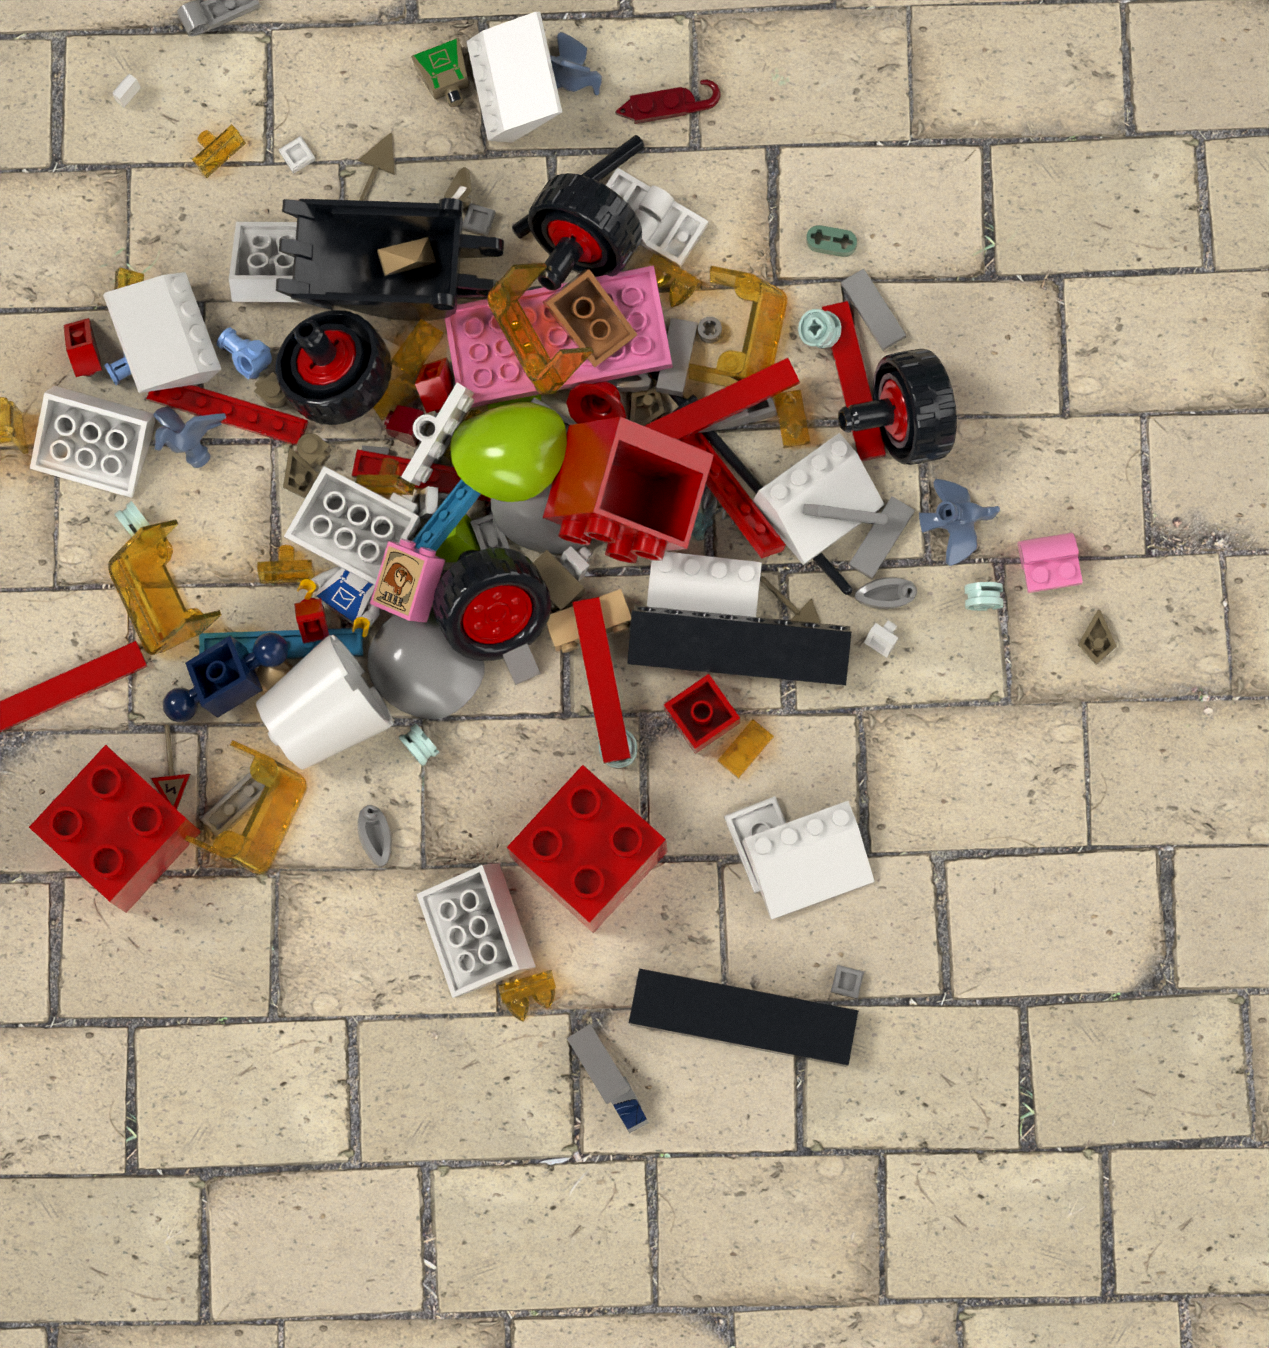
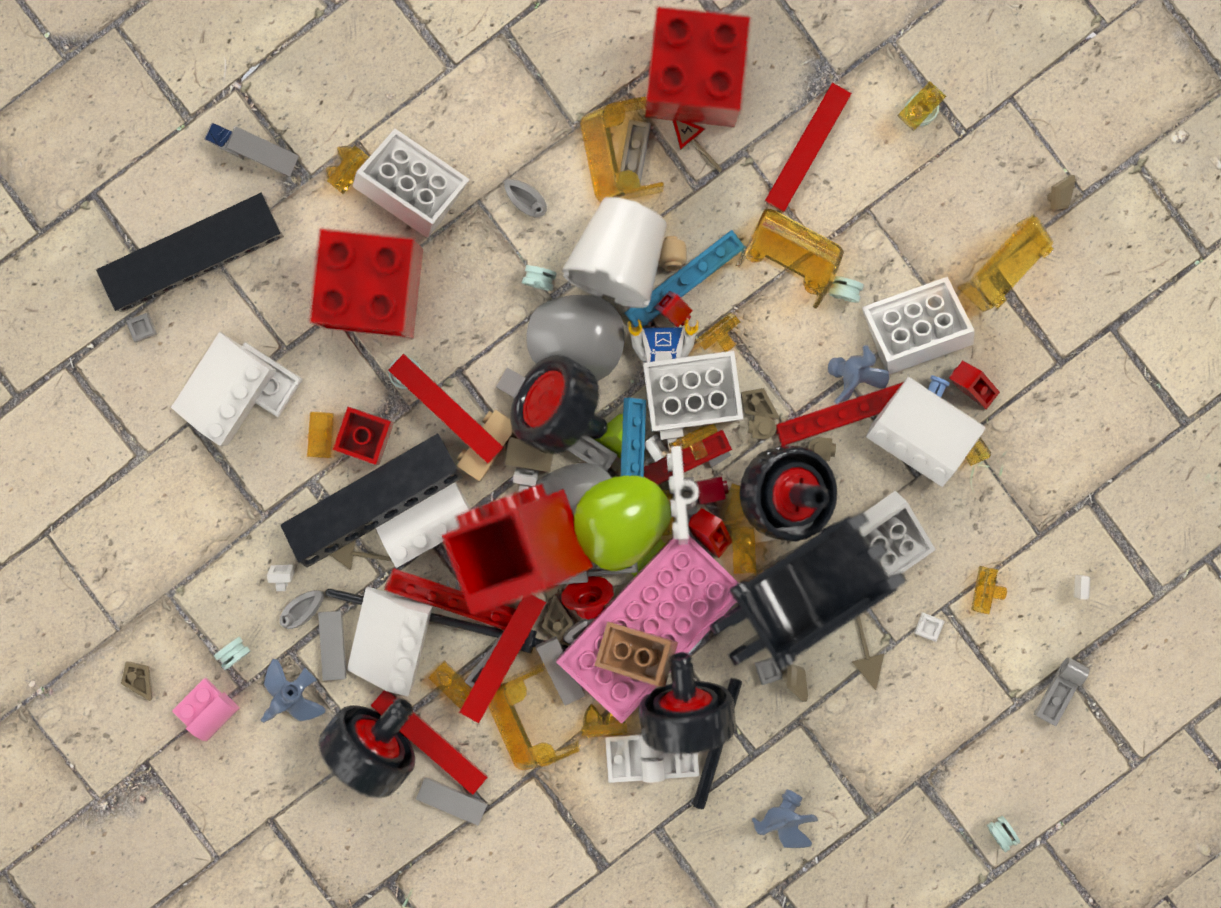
camera: 135 degrees right, 10 degrees up
dark blue brick [163,632,288,722] -> none
light blue connector [217,327,272,380] -> none
brick [370,539,445,623] -> none
tan slope [377,237,436,276] -> none
torso [411,38,469,107] -> none
white slope [466,12,562,143] -> none
clear yellow windscreen [488,263,594,395] -> none
dark red plate [615,79,721,124] -> none
light grey bush [698,317,722,343] -> none
light aqua wheel [798,309,842,349] -> none
light grey tile [803,504,888,525] -> none
sand green beam [806,225,857,257] -> none

